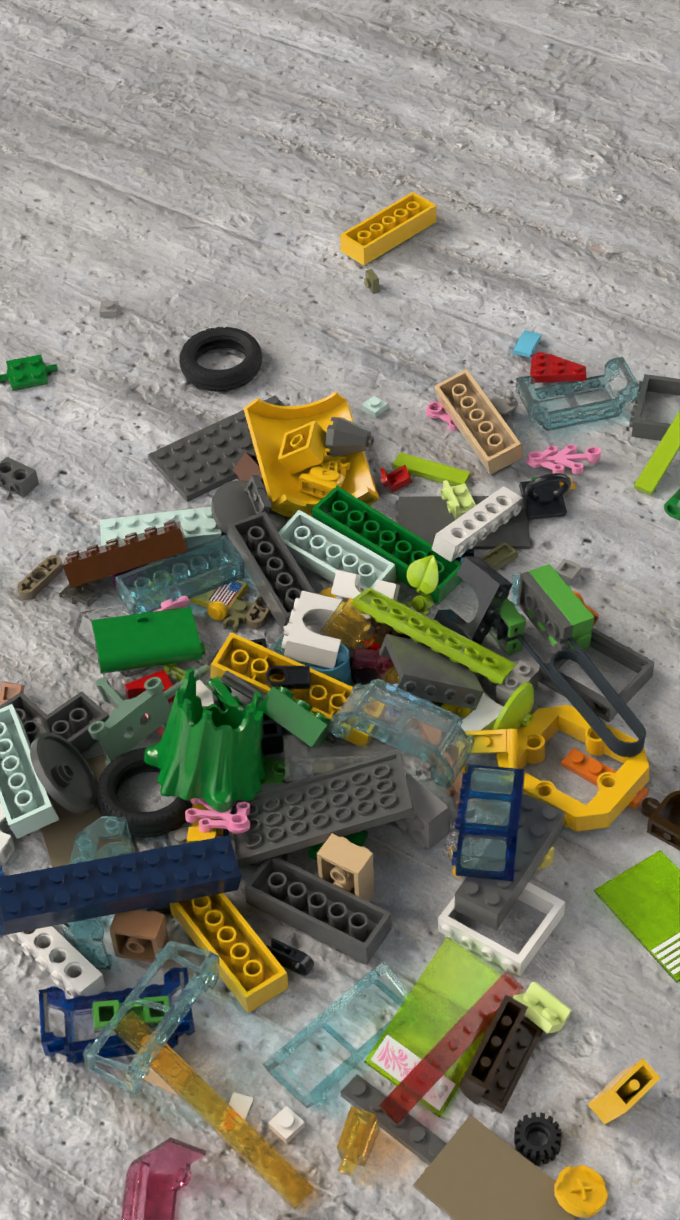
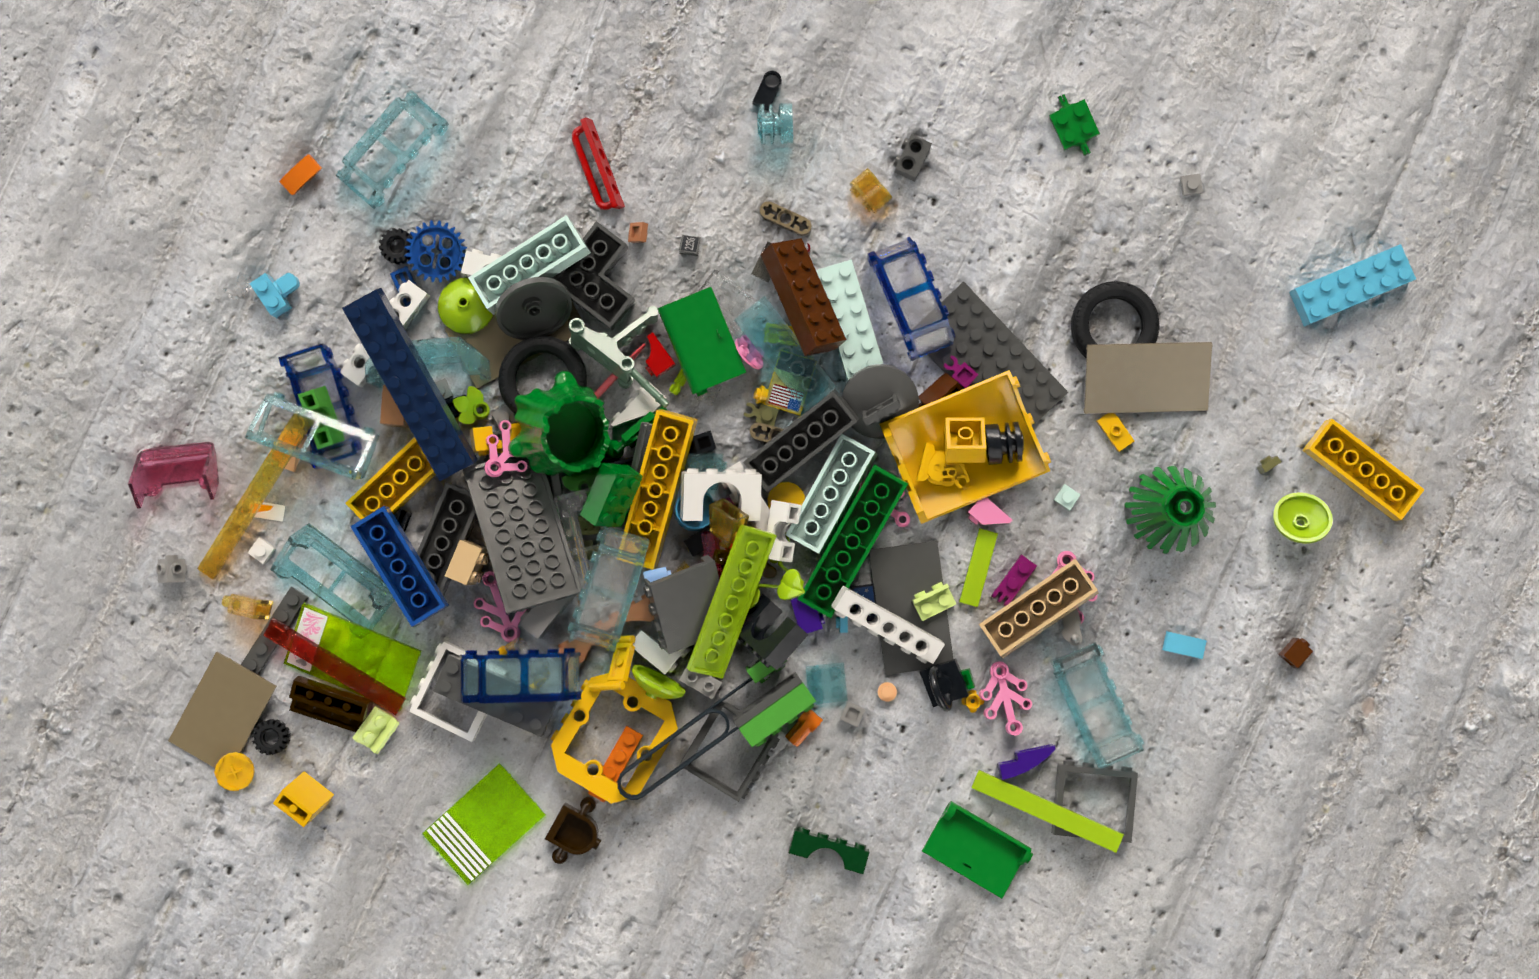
camera: 80 degrees right, 40 degrees up
black piece [266,666,311,690] -> none
dark grey cone [325,417,374,456] -> none
red bracket [380,465,413,493] -> none
olive plate [479,542,519,571] -> none
red plate [530,352,586,383] -> none
none -> blue brick [350,506,449,627]
none -> lime dish [438,277,493,334]
none -> bright pink plant [473,571,528,643]
none -> slope [679,235,701,256]
none -> dark purple slope [790,598,825,633]
none -> clear yellow brick [850,168,892,214]
none -> windscreen [867,237,956,362]
none -> light nougat plate [877,682,897,702]
none -> magenta plate [943,356,978,389]
none -> bright pink slope [966,497,1012,525]
none -> black wheel [985,421,1024,465]
none -> magenta hinge [991,554,1037,606]
none -> dark purple slope [997,744,1056,780]
none -> dark tan piece [1084,342,1213,414]
none -> yellow plate [1096,413,1135,452]
none -> green plant [1125,465,1216,554]
none -> lime dish [1273,492,1333,544]
none -> reddish brown brick [1278,638,1313,668]
none -> medium azure brick [1289,244,1416,327]

